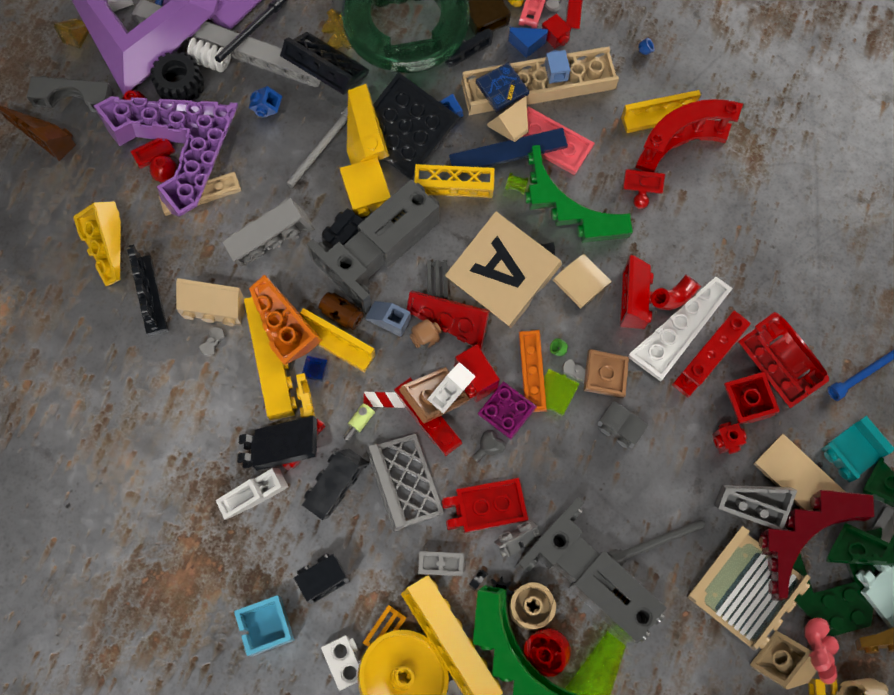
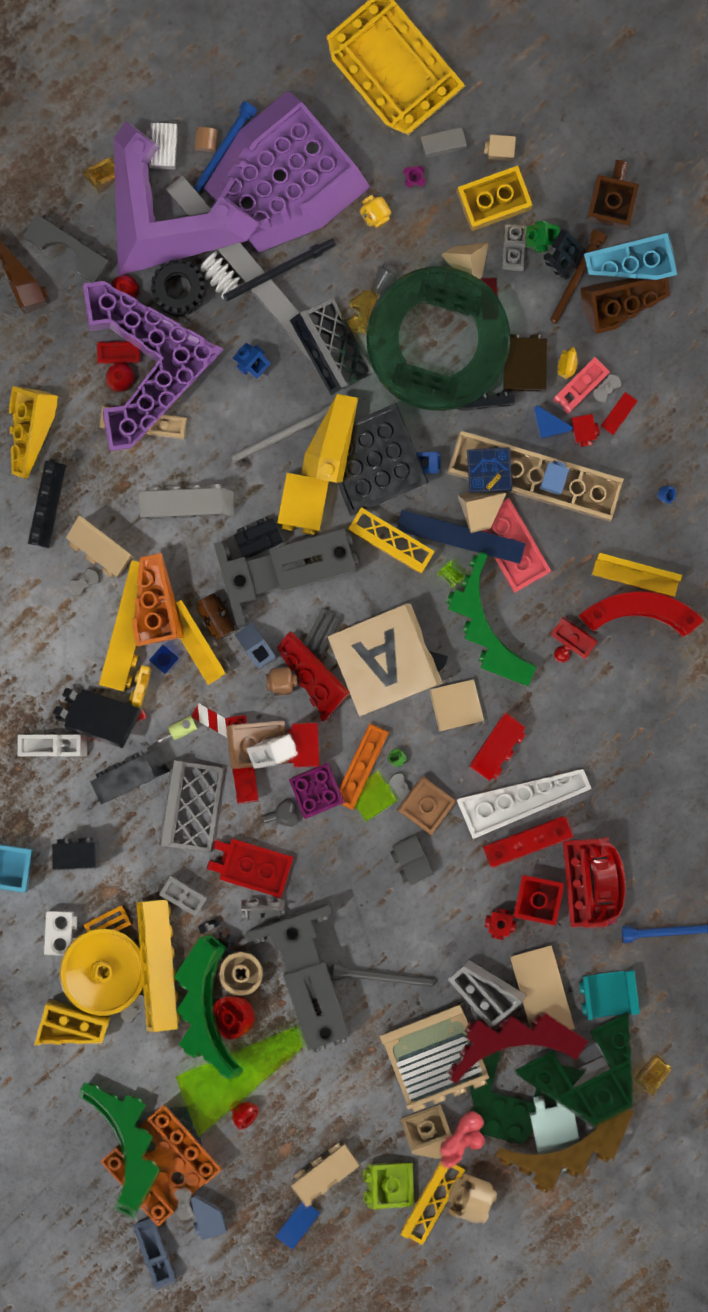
camera: 25 degrees right, 15 degrees up
red cylinder [651,274,702,310] -> none

